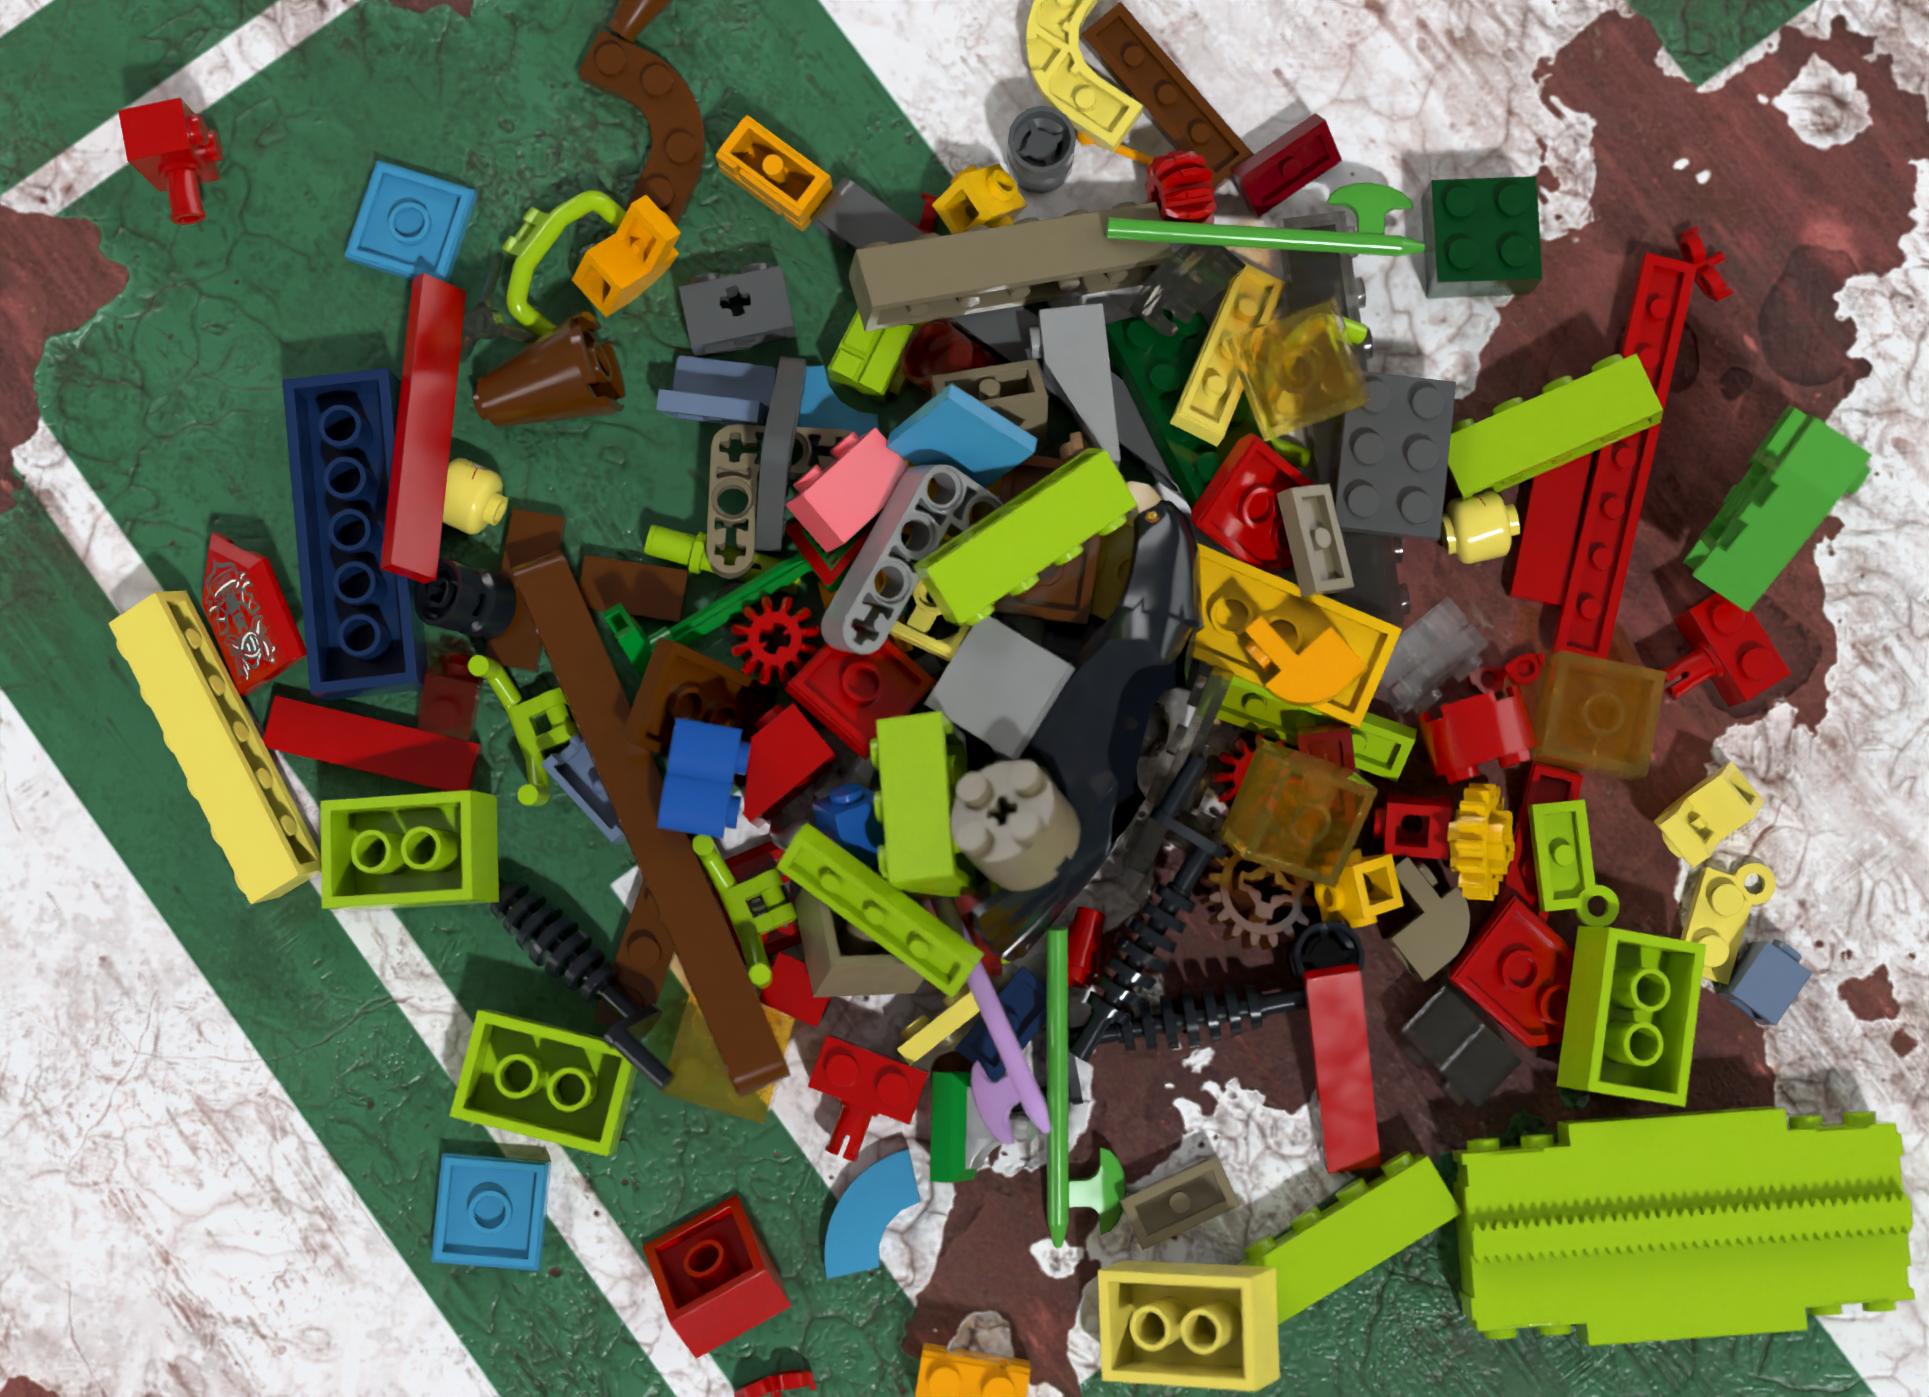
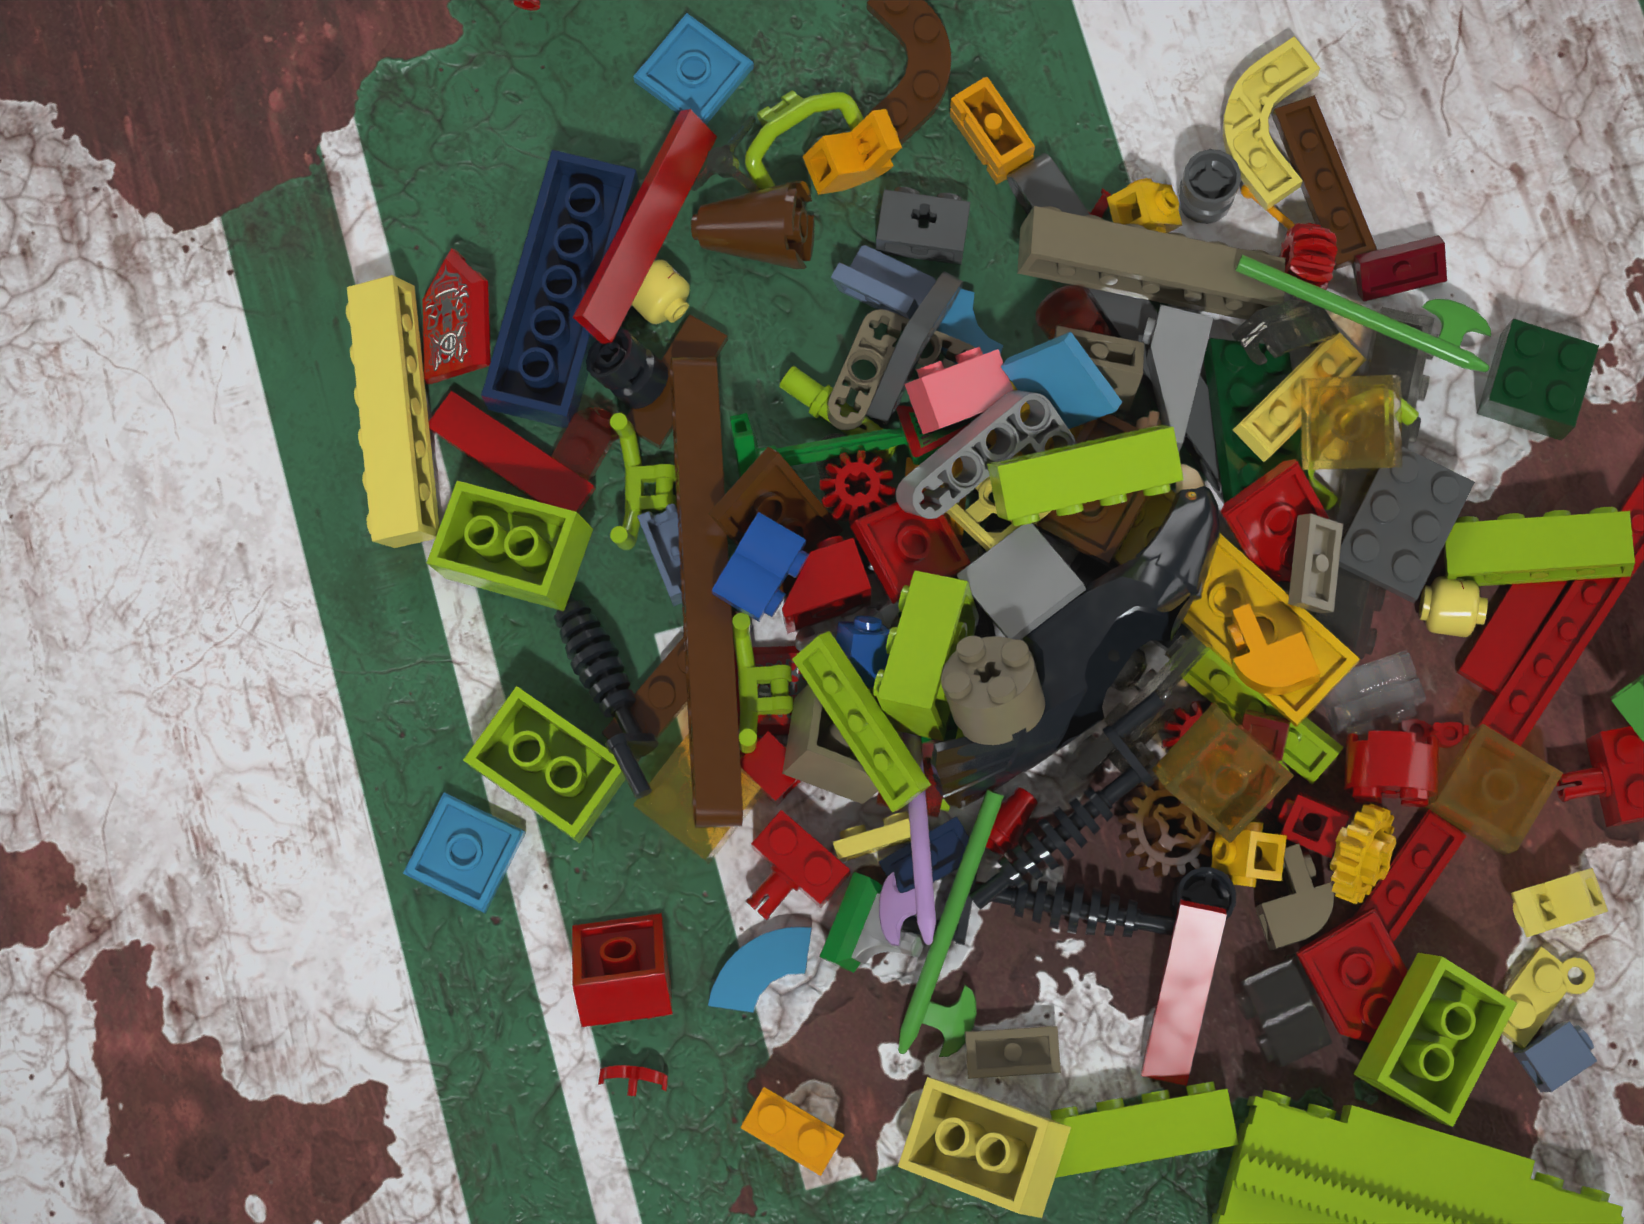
camera: 25 degrees right, 5 degrees down
reddish brown tile [579,555,690,624] -> none
lime brick [827,309,935,404] -> none
lime hinge [1527,799,1619,927] -> none

